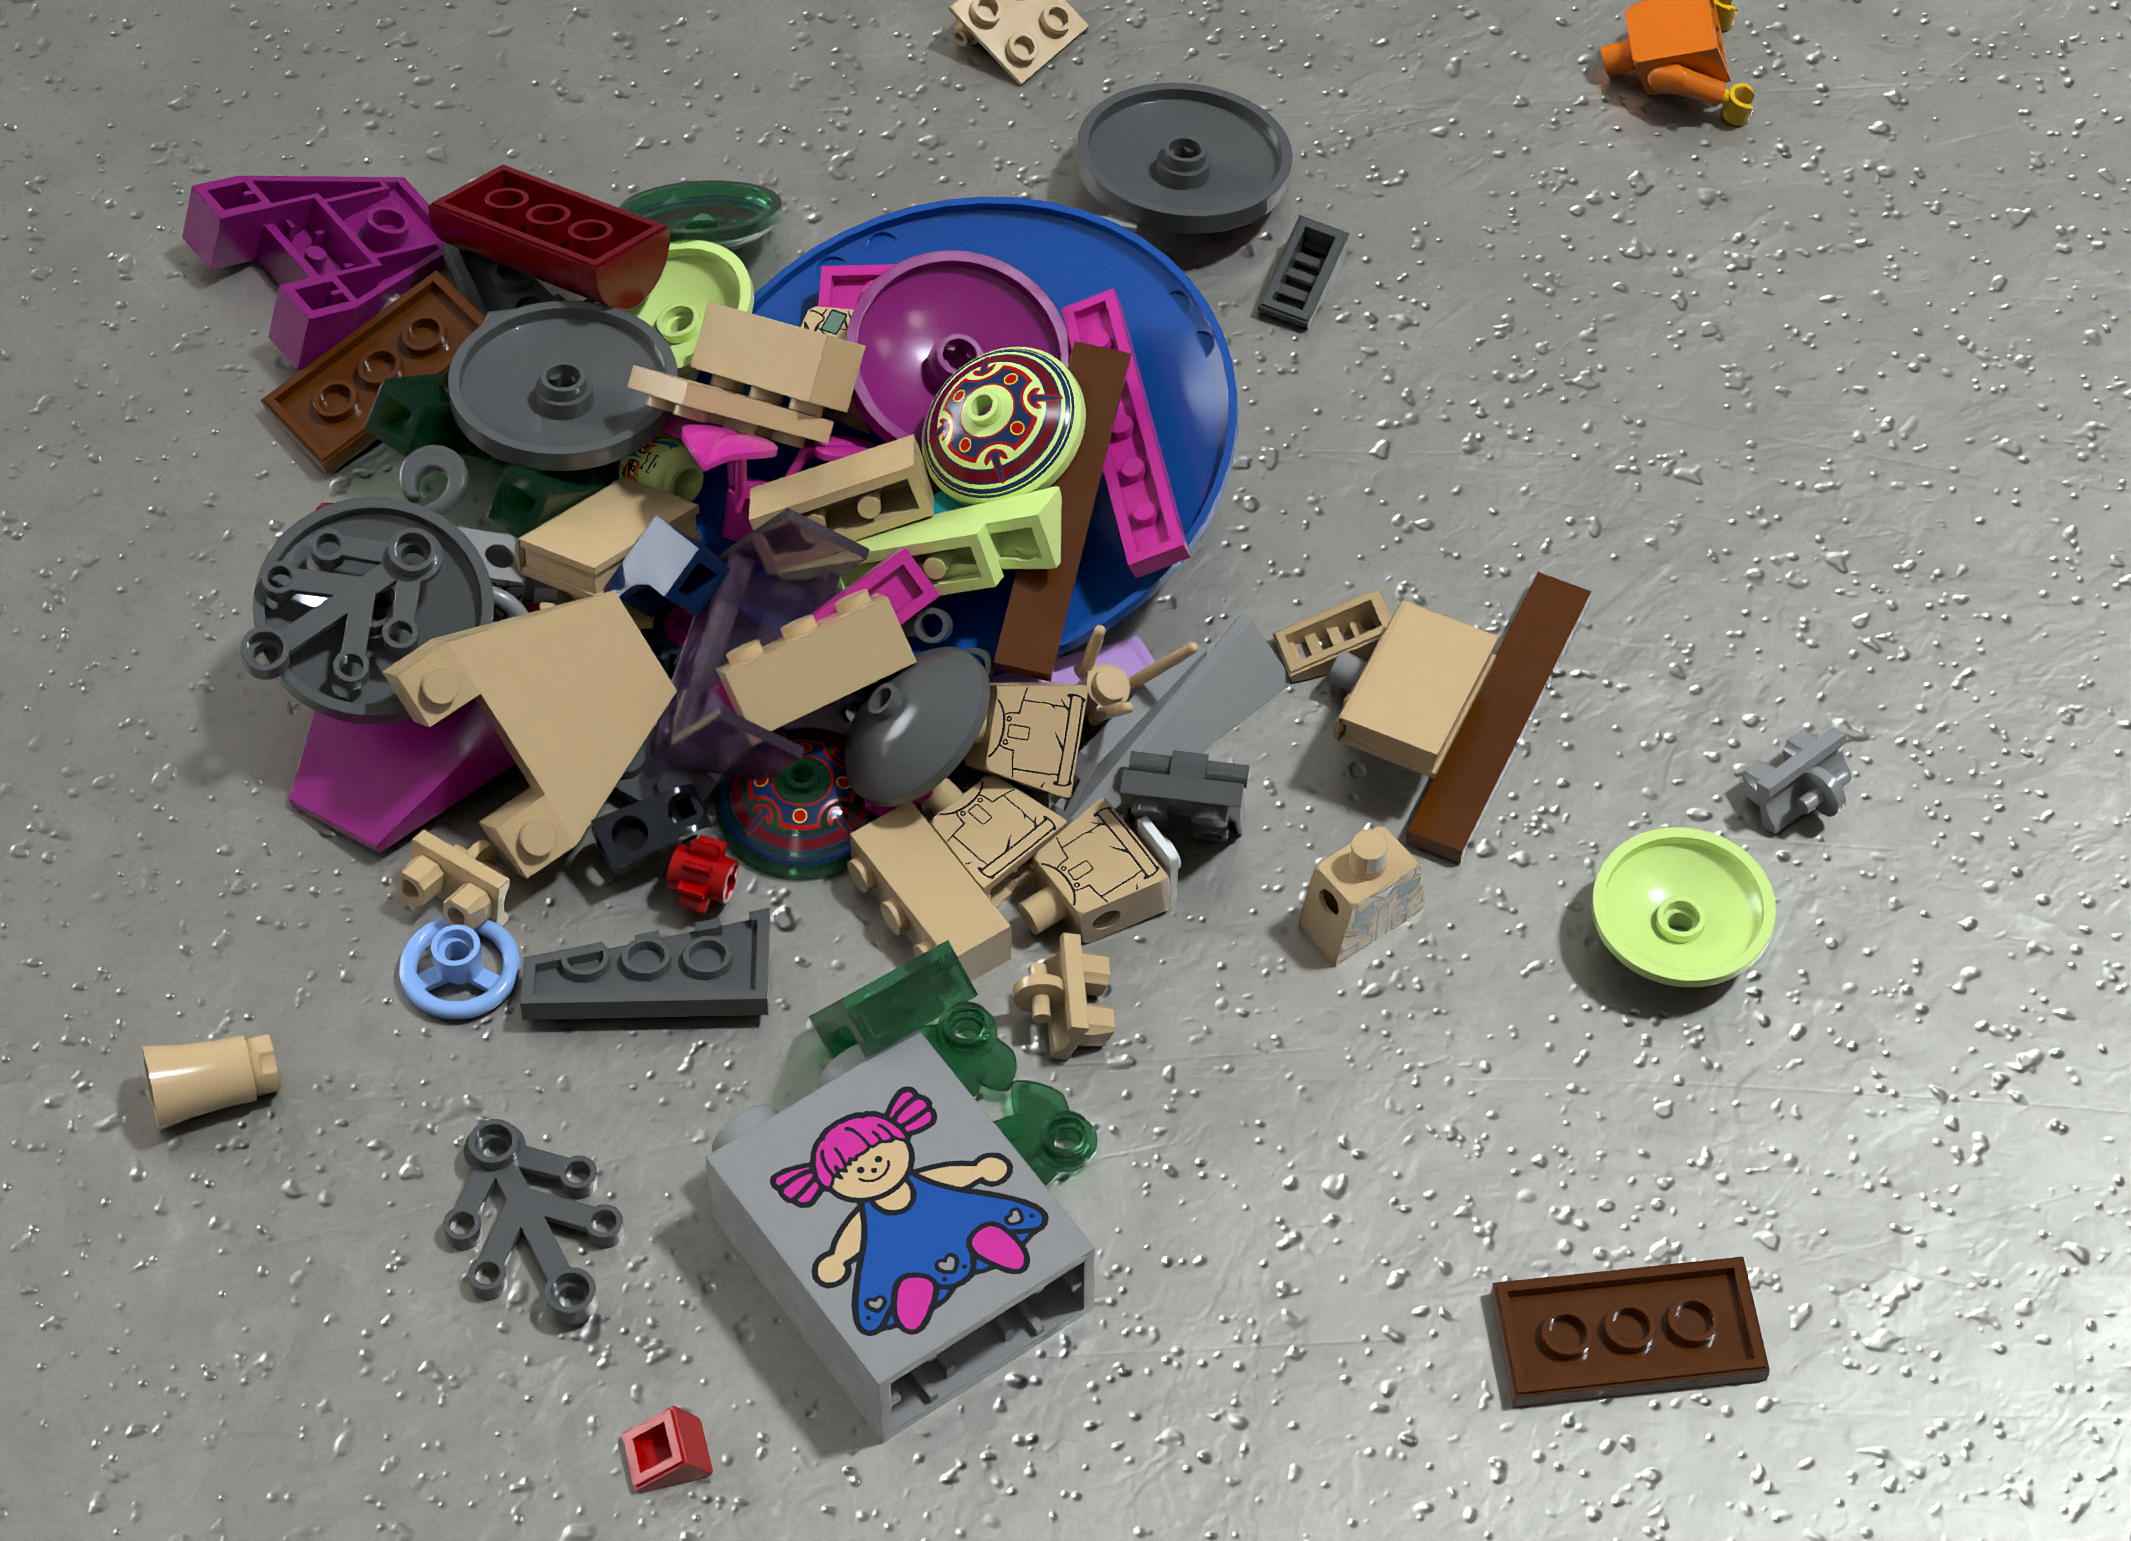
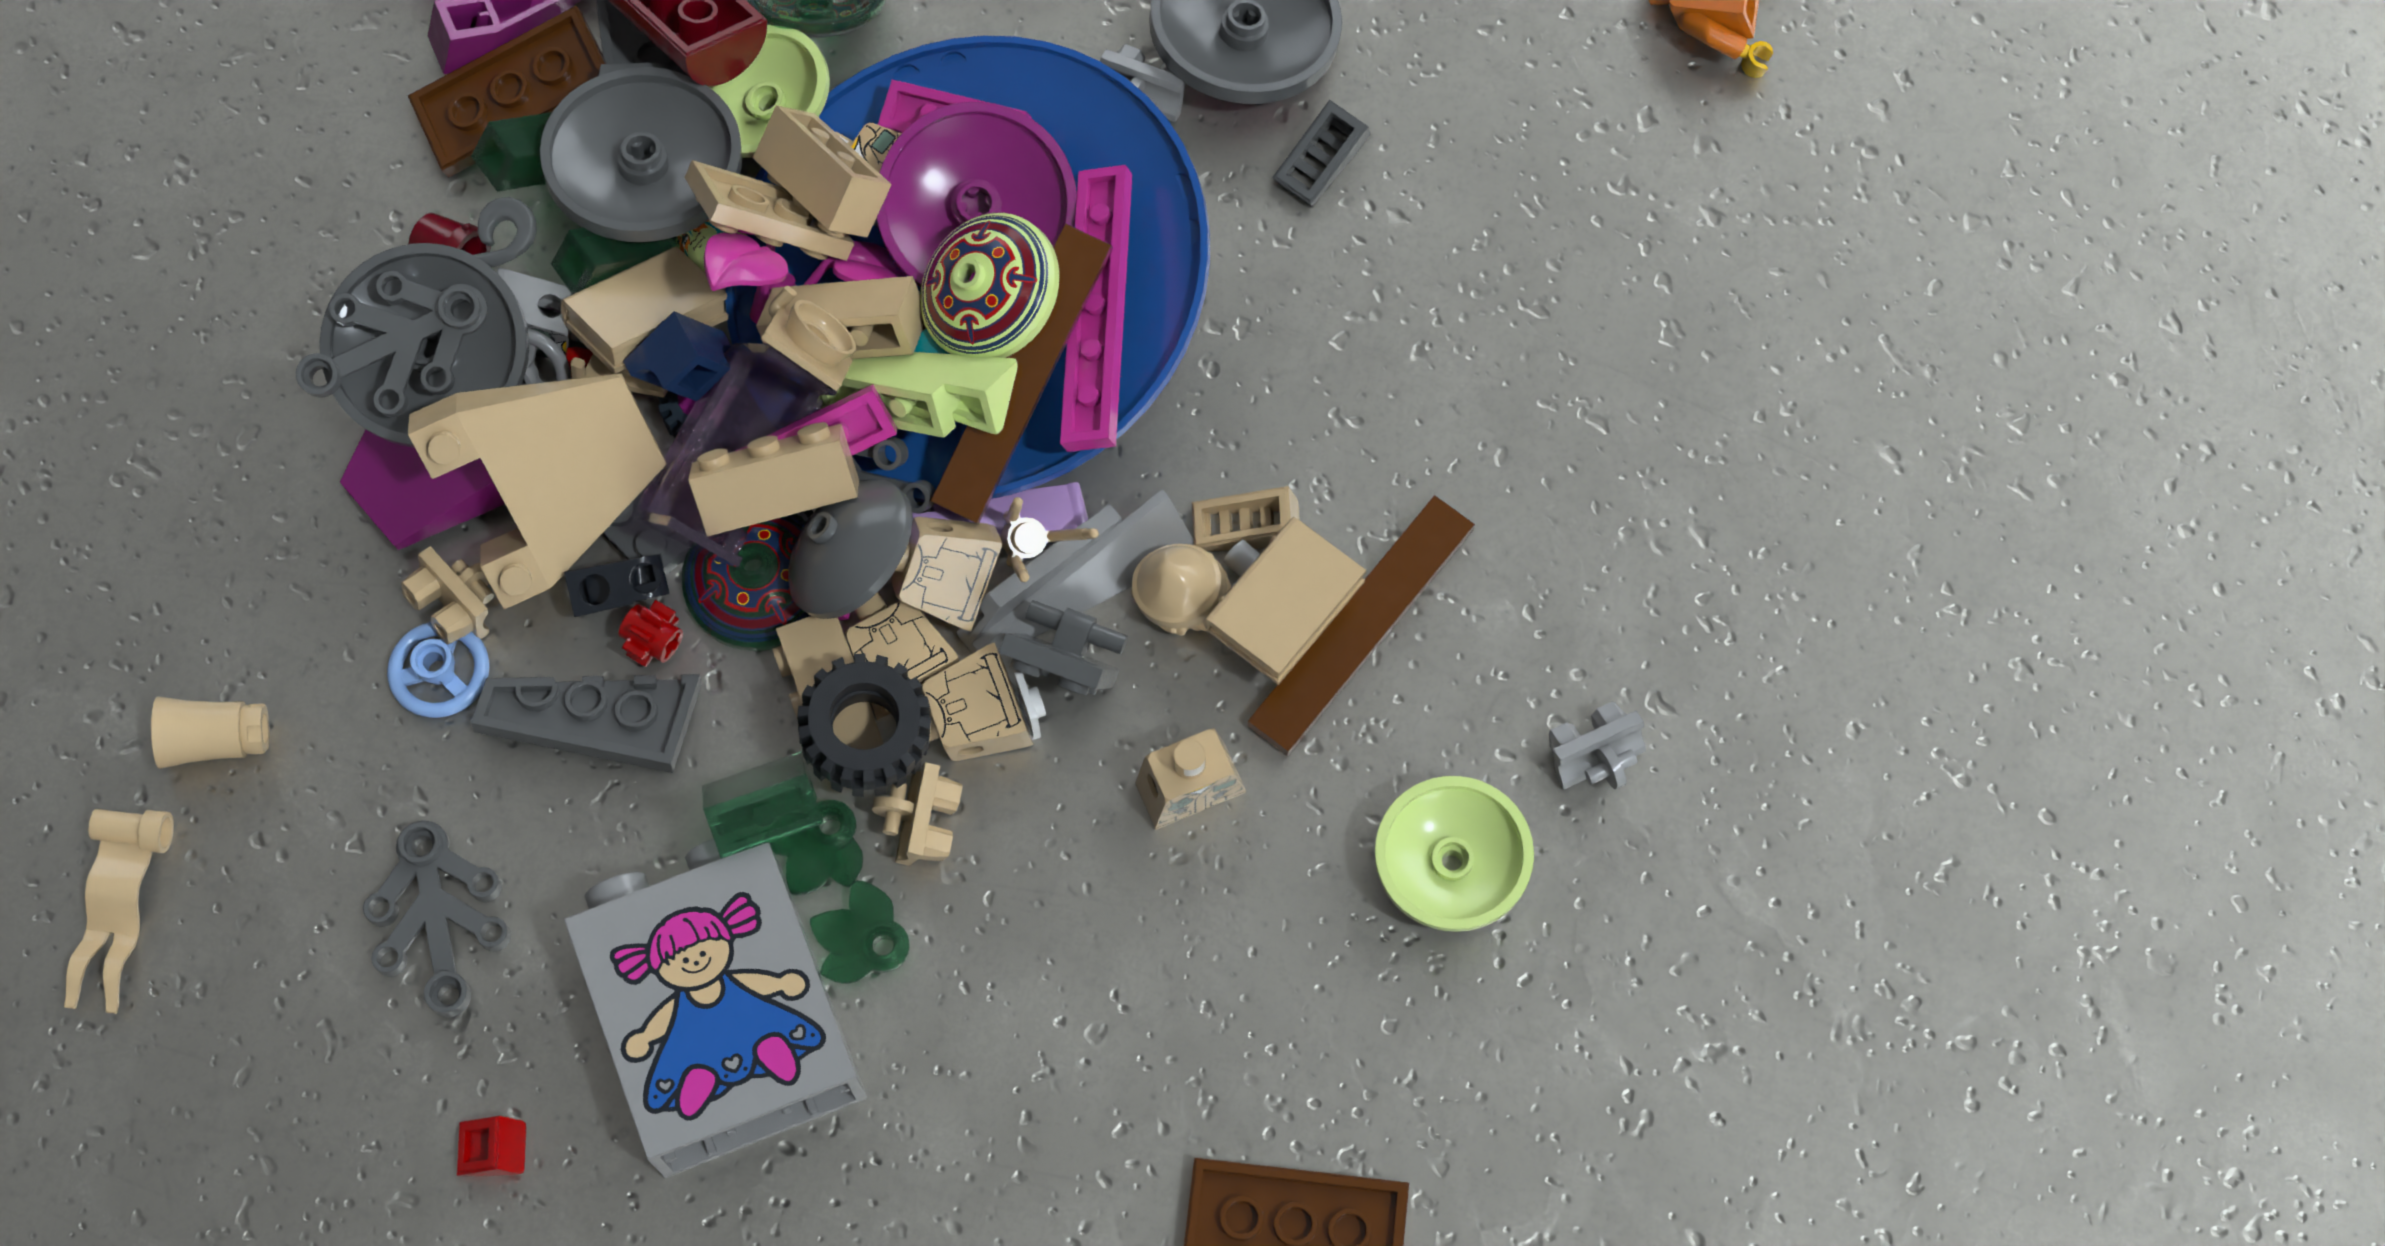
camera: 15 degrees right, 15 degrees up
none -> tan flag [64,809,174,1014]
none -> tan hat [761,285,856,391]
none -> black tyre [797,653,931,797]
none -> tan hair [1131,544,1231,635]

